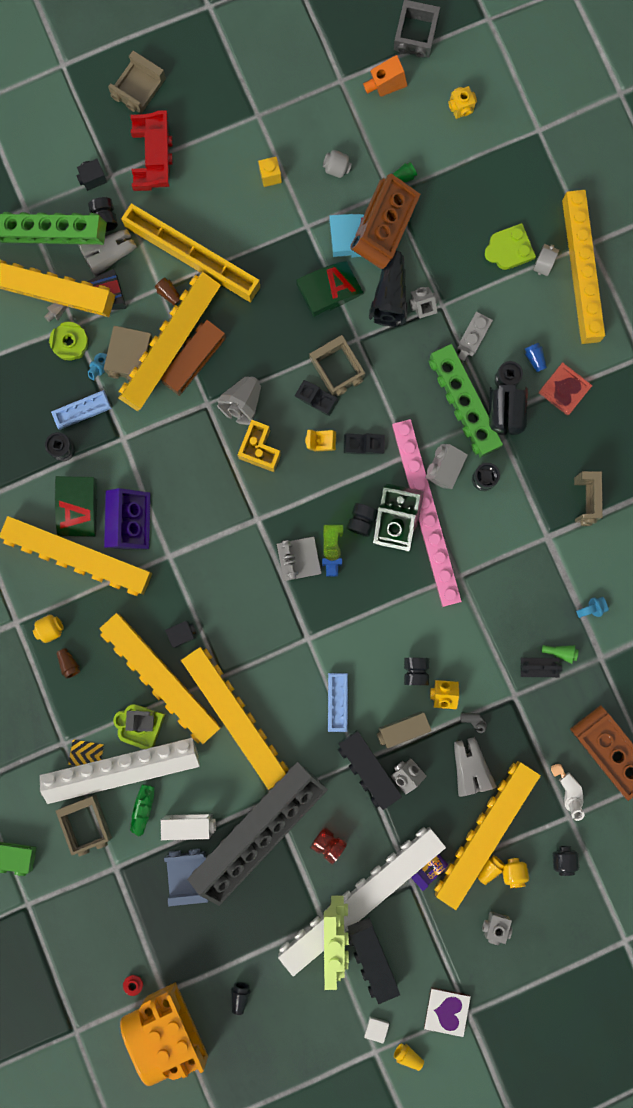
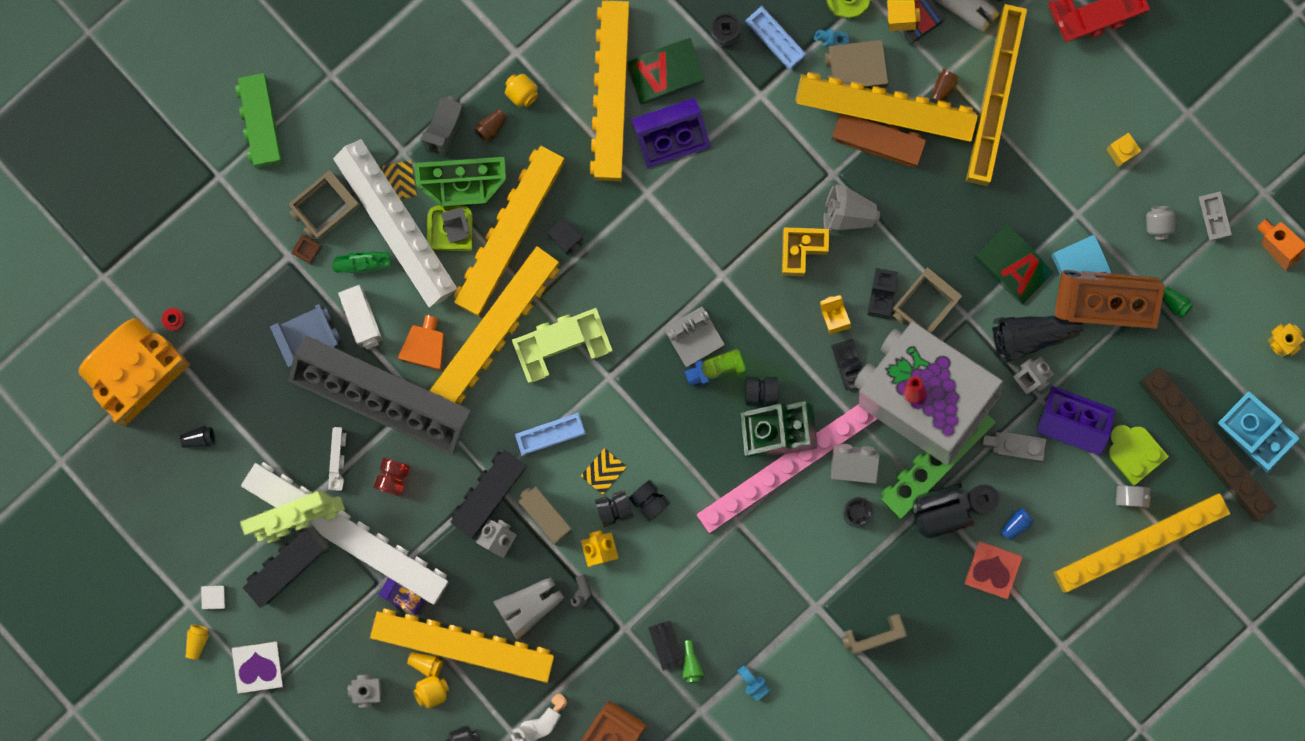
camera: 70 degrees right, 0 degrees up
none -> reddish brown tile [291,234,322,265]
none -> white hinge [328,427,346,491]
none -> orange torso [398,315,445,371]
none -> bright green wedge [414,157,506,206]
none -> dark grey arch [421,96,464,158]
none -> yellowish green bracket [512,308,613,384]
none -> sticker [581,448,626,495]
none -> black wheel [629,479,671,522]
none -> light grey brick [854,322,1003,467]
none -> red cone [903,377,927,403]
none -> dark purple slope [1036,386,1115,456]
none -> dark brown brick [1139,366,1278,522]
none -> light grey hinge [1199,191,1232,241]
none -> medium azure slope [1218,391,1299,474]

